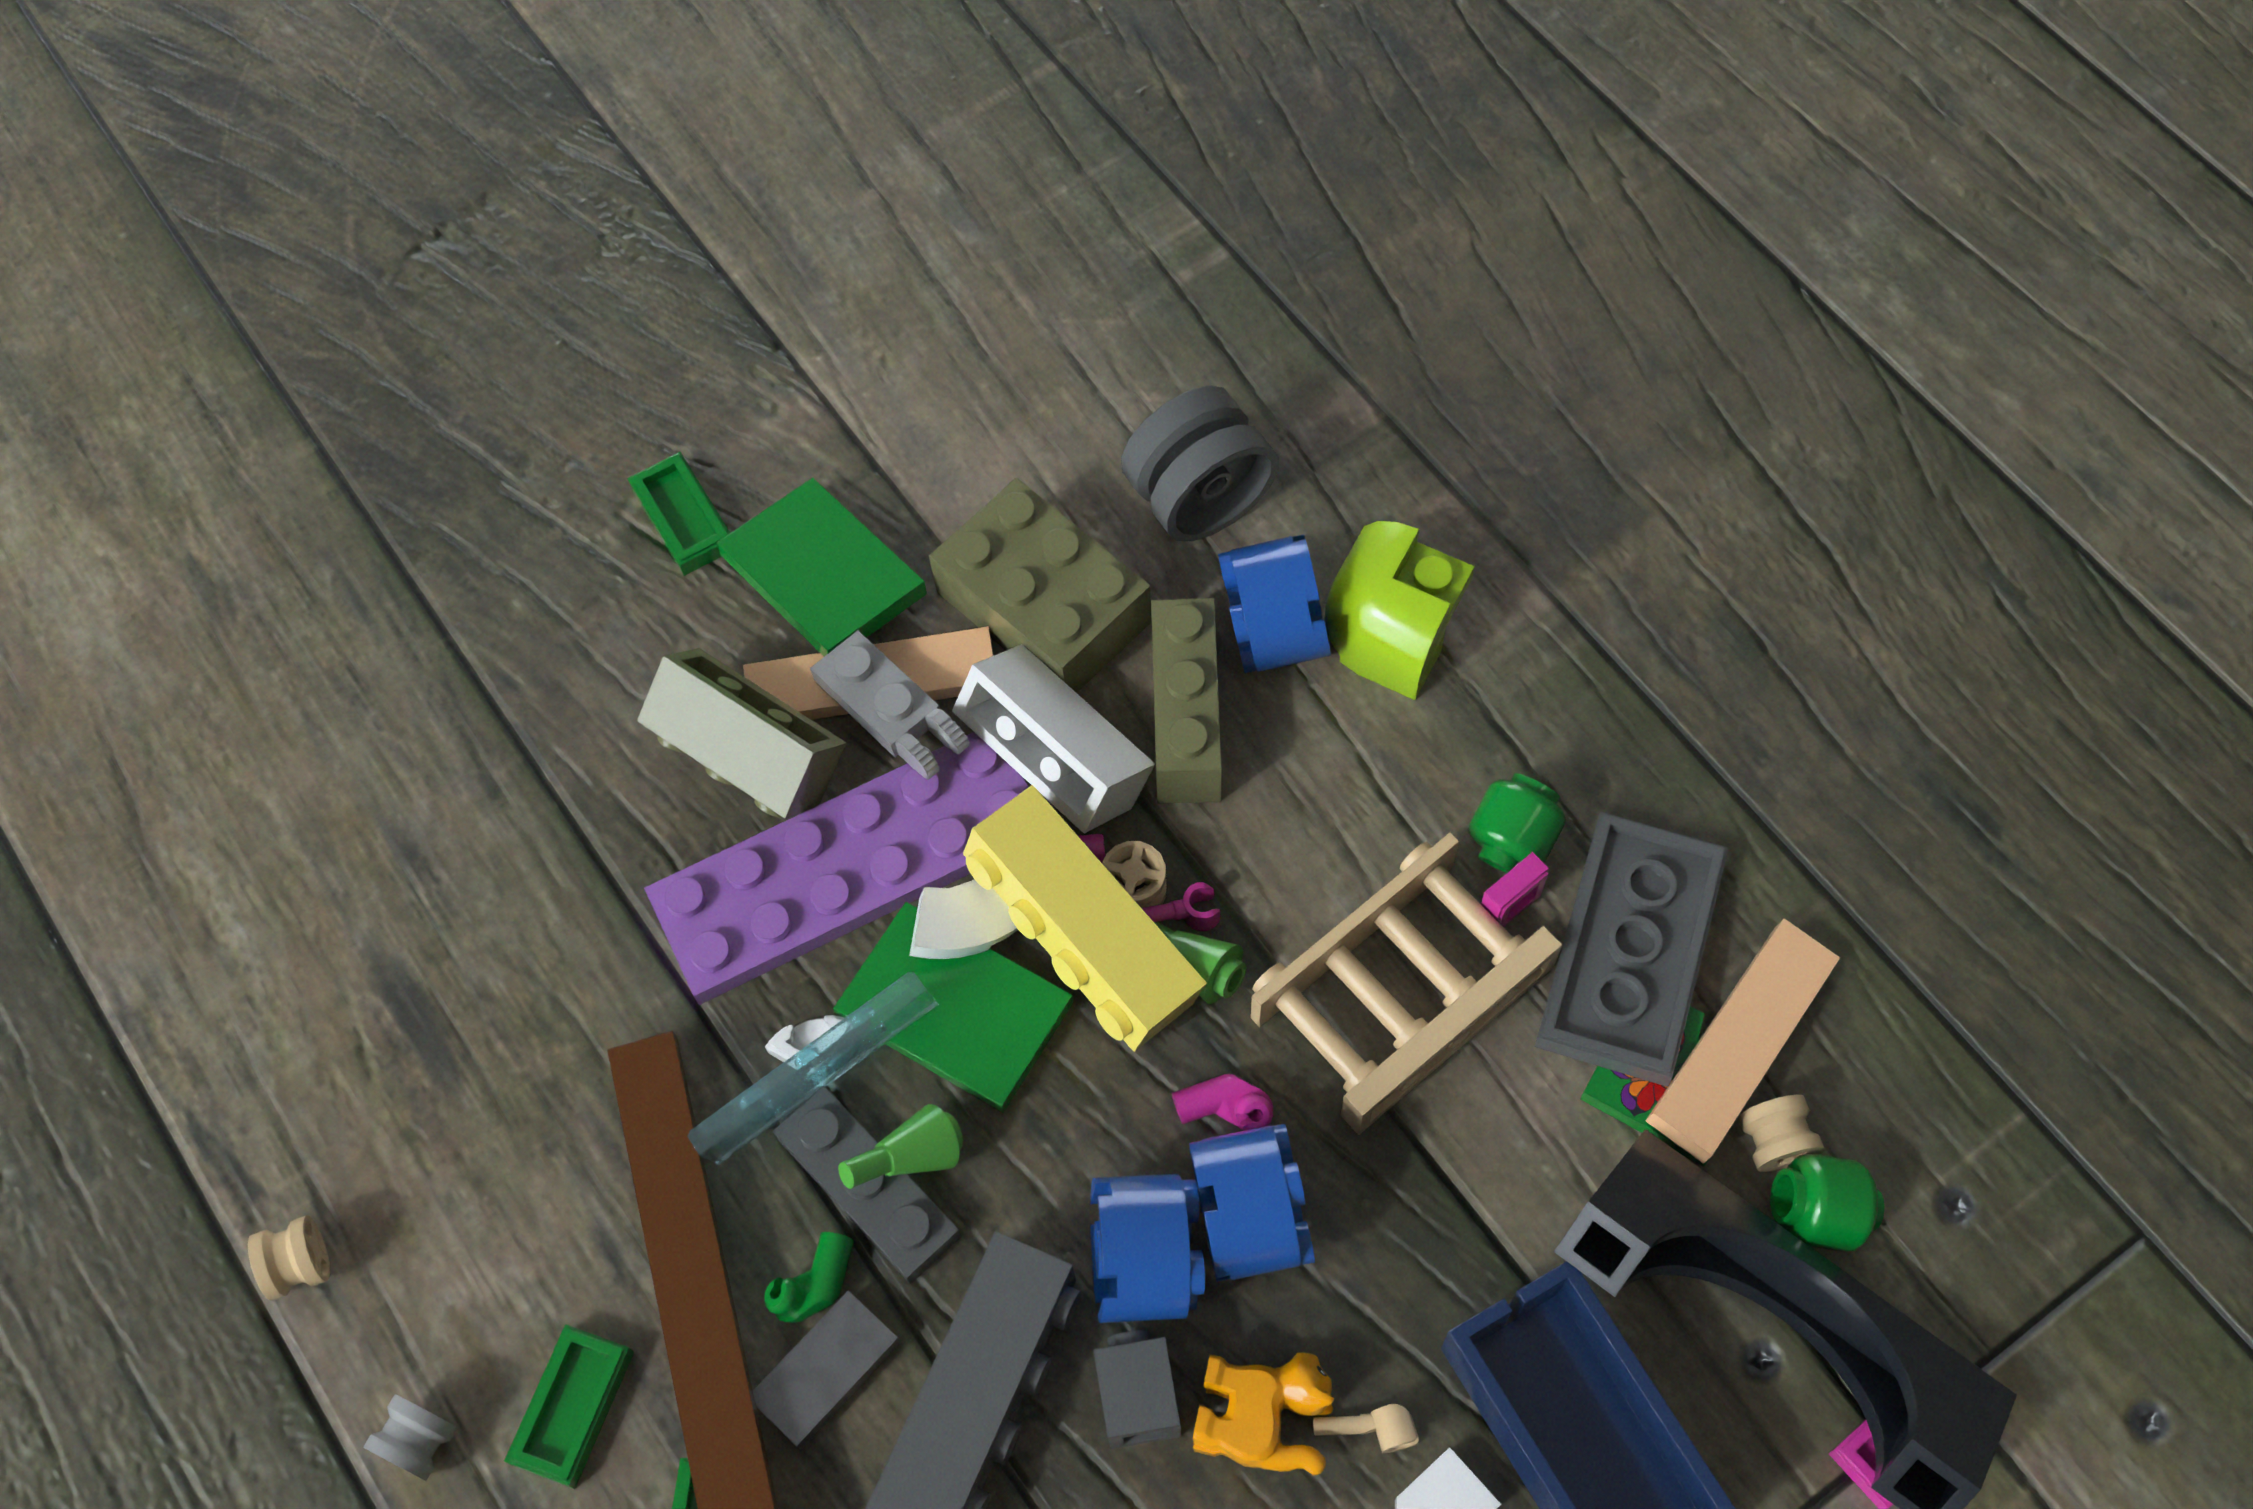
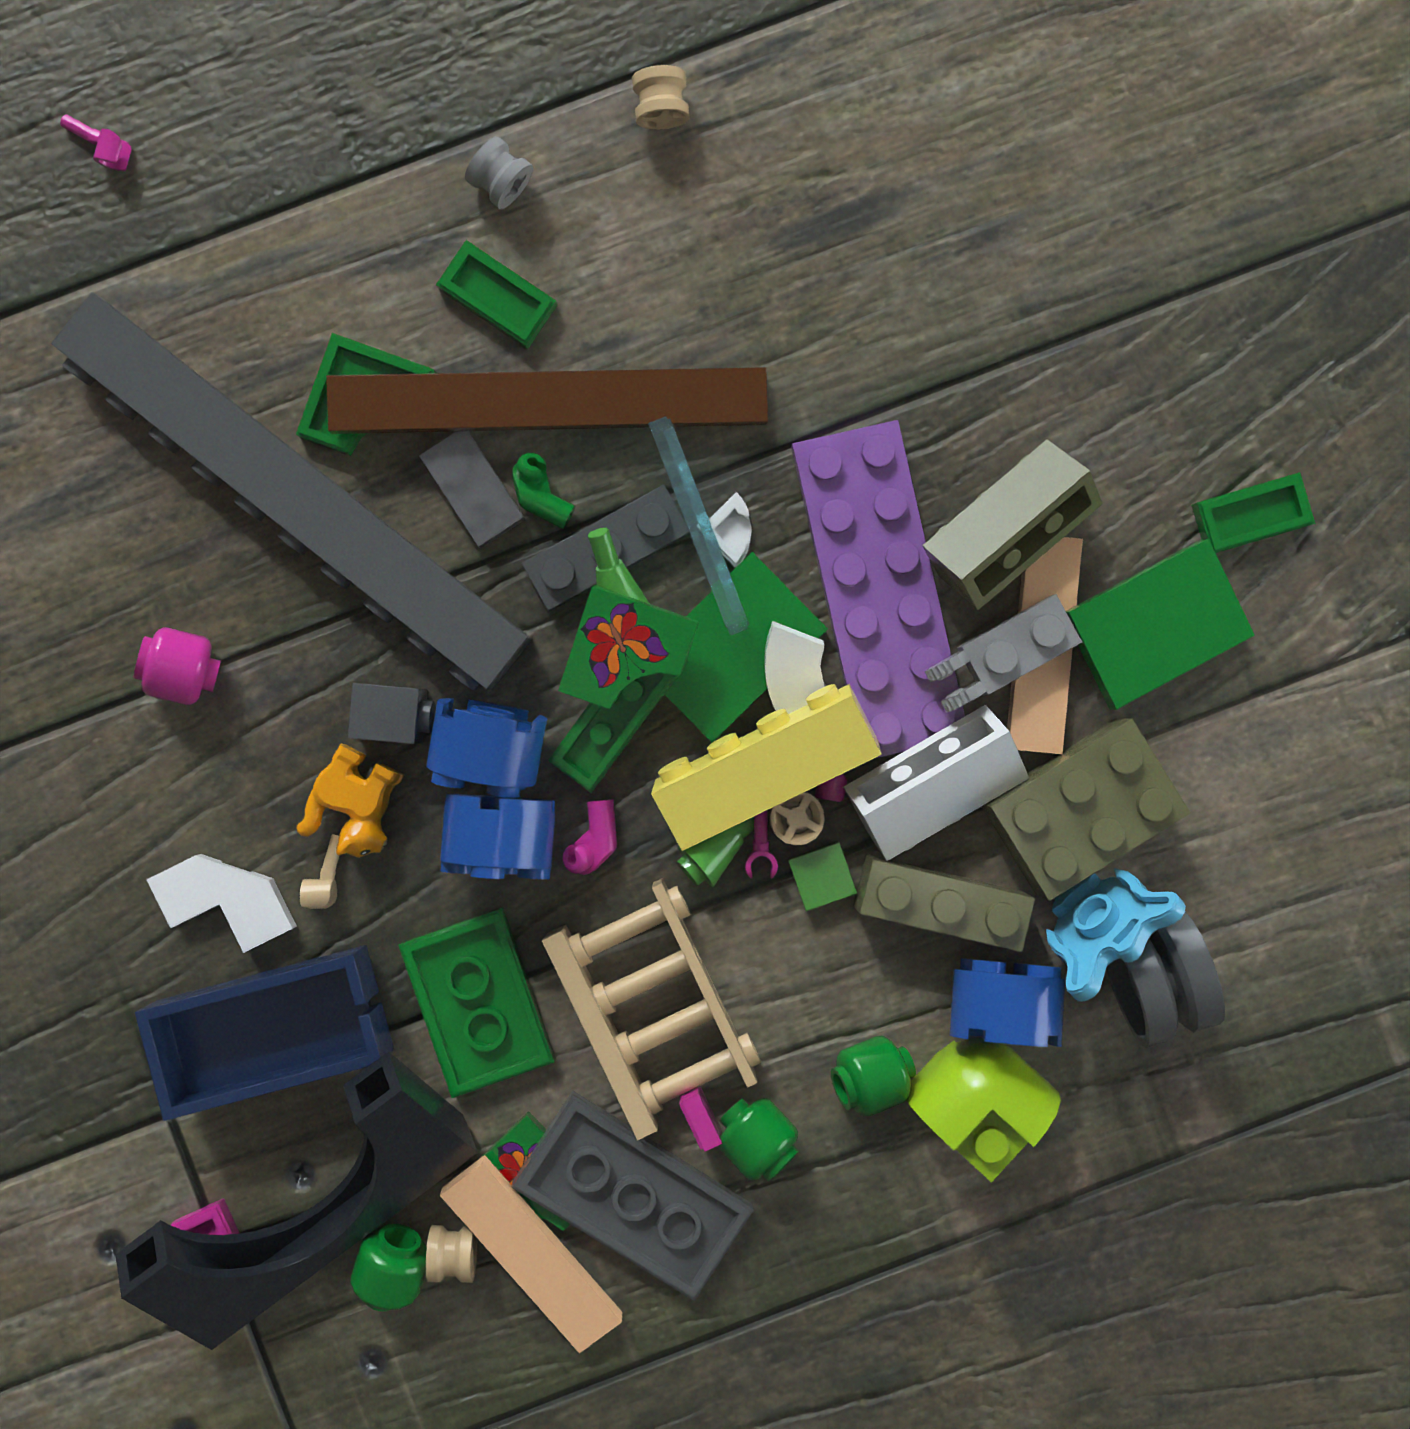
camera: 100 degrees right, 25 degrees up
none -> green tile [398,907,556,1098]
none -> green tile [548,660,689,793]
none -> green tile [558,585,700,709]
none -> bright green tile [787,841,857,911]
none -> green head [830,1036,916,1117]
none -> medium azure tile [1046,868,1186,1002]

